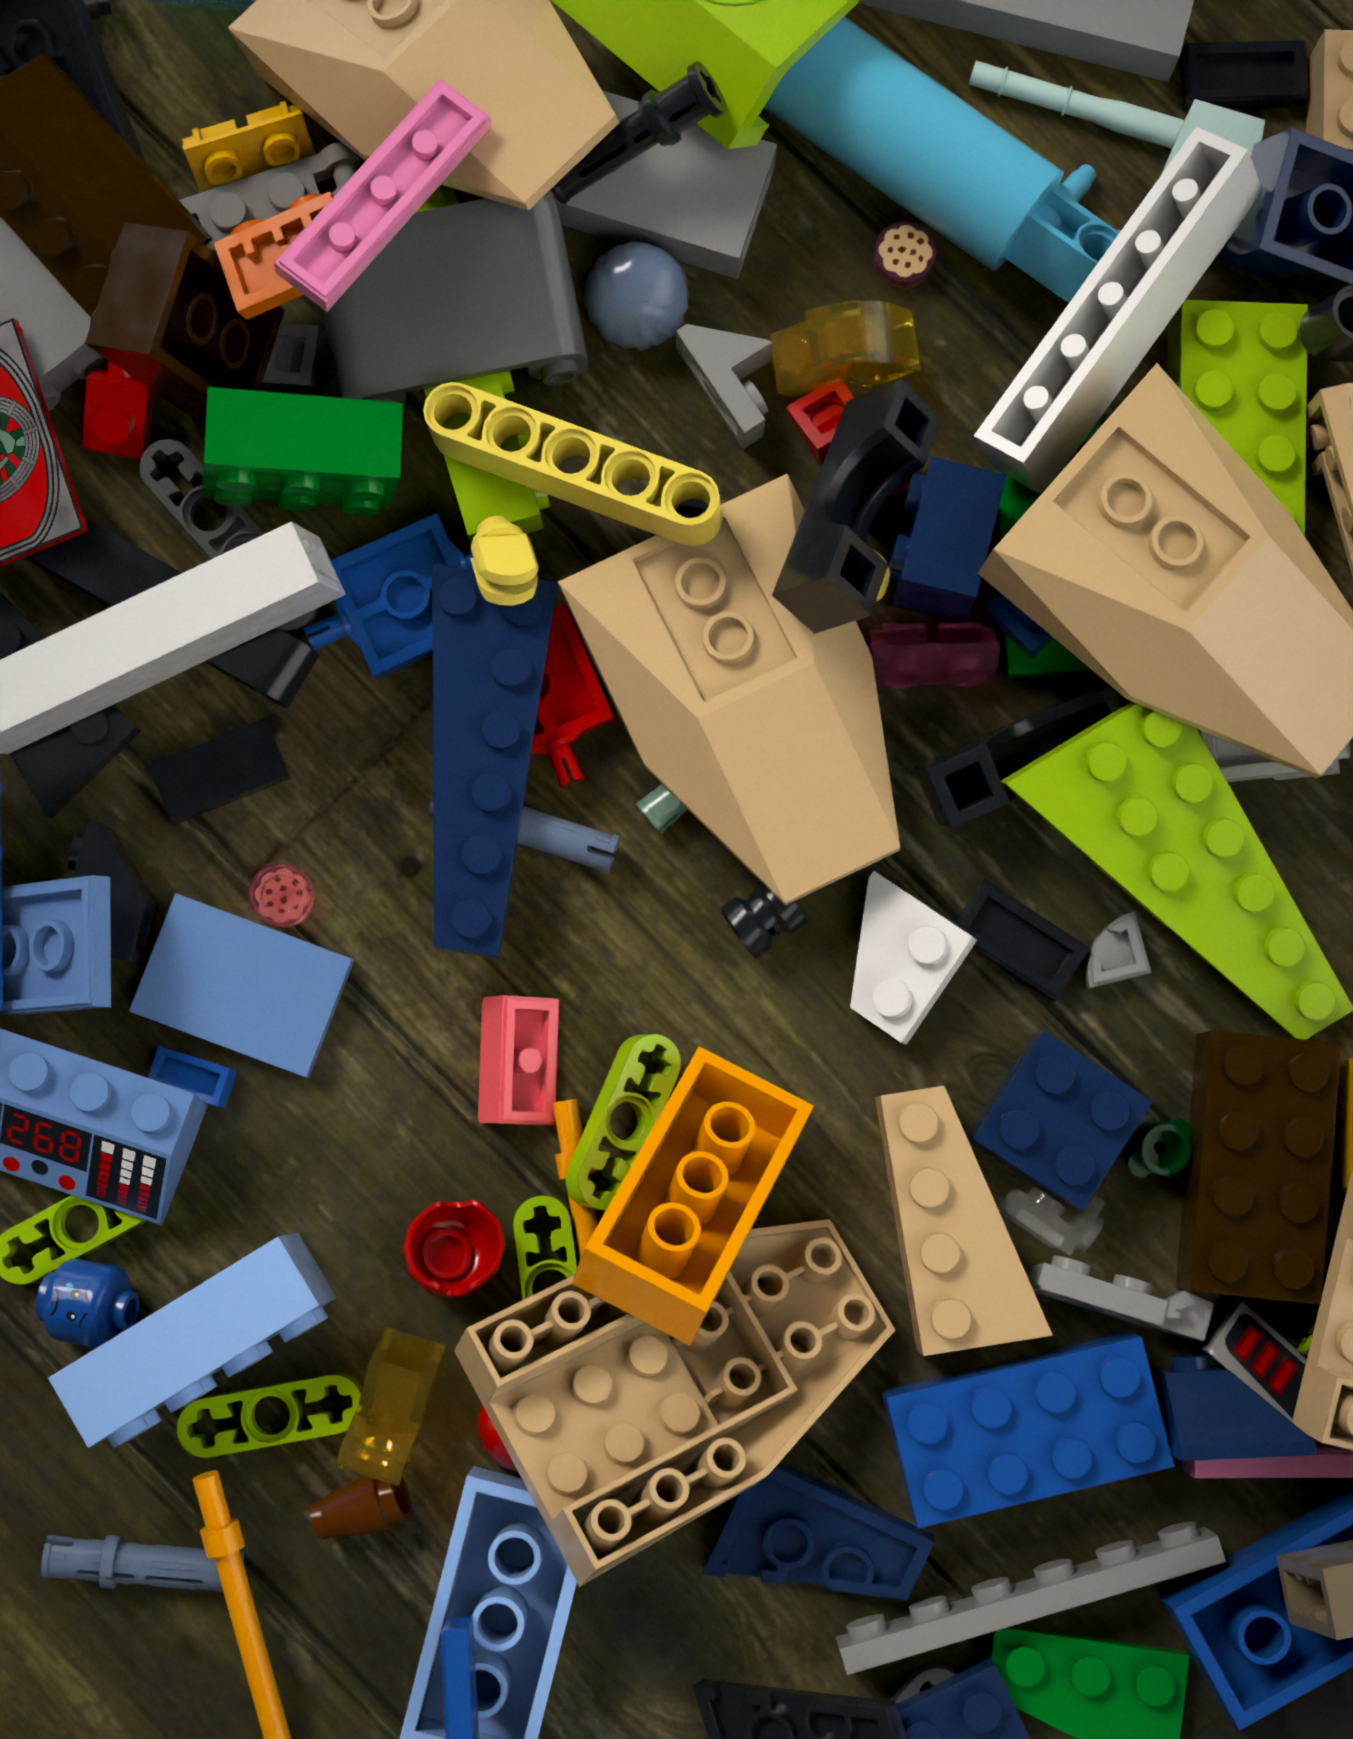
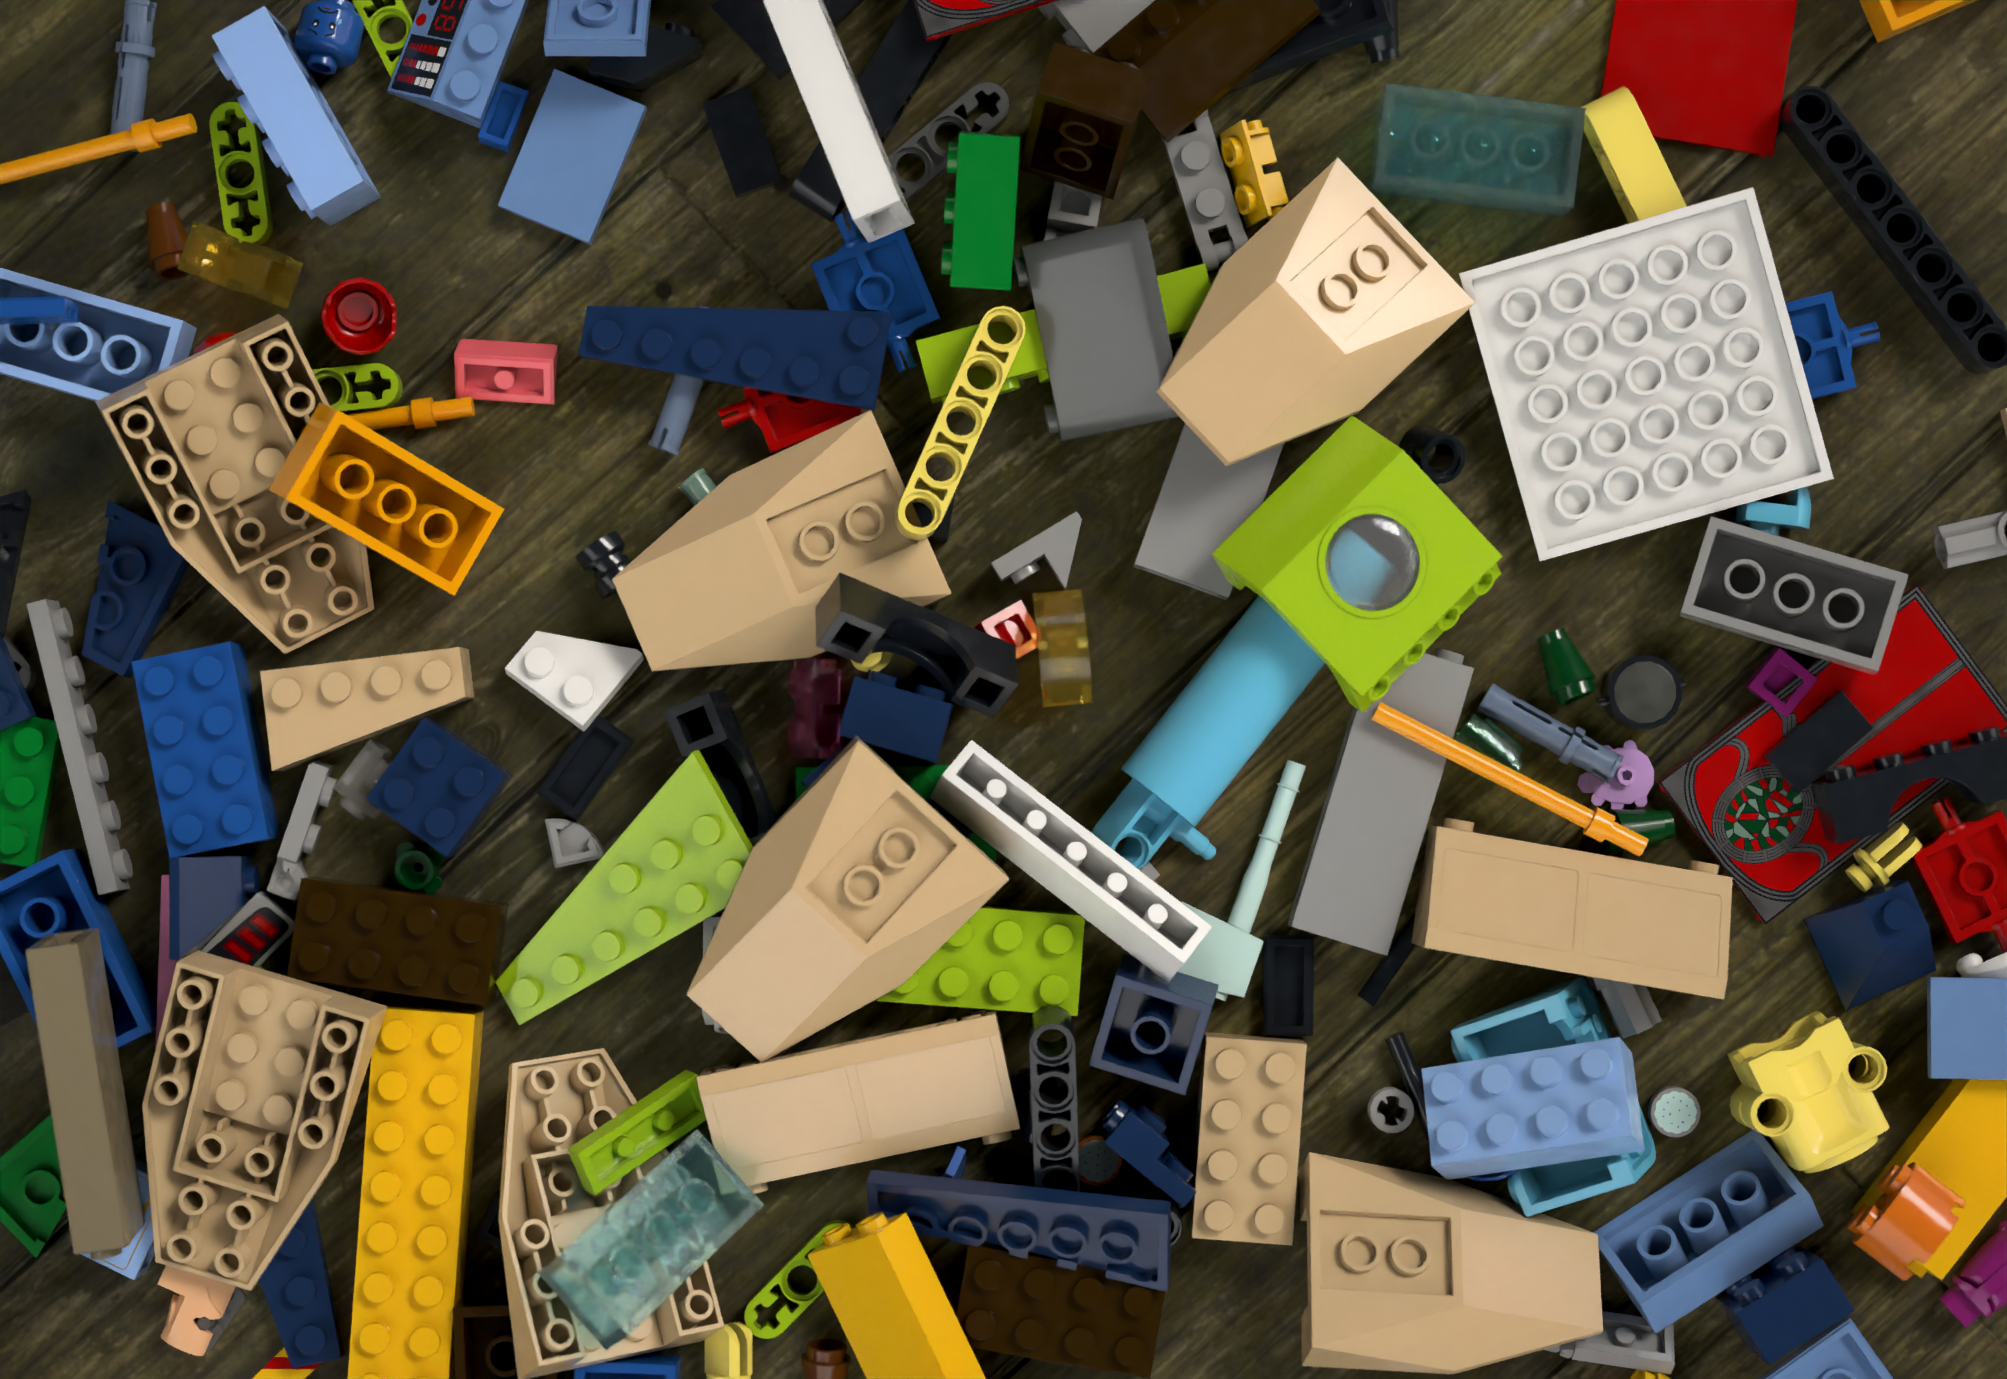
camera: 90 degrees right, 5 degrees up
red bracket [82,361,156,459] -> none
orange bracket [214,191,334,320] -> none
clear pink tile [249,863,315,928] -> none
bright pink tile [274,79,491,312] -> none
light yellow arm [470,516,539,606] -> none
black pin [550,61,727,204] -> none
lime beam [566,1034,681,1210] -> none
sand blue hair [584,241,689,351] -> none
tile [873,221,936,288] -> none

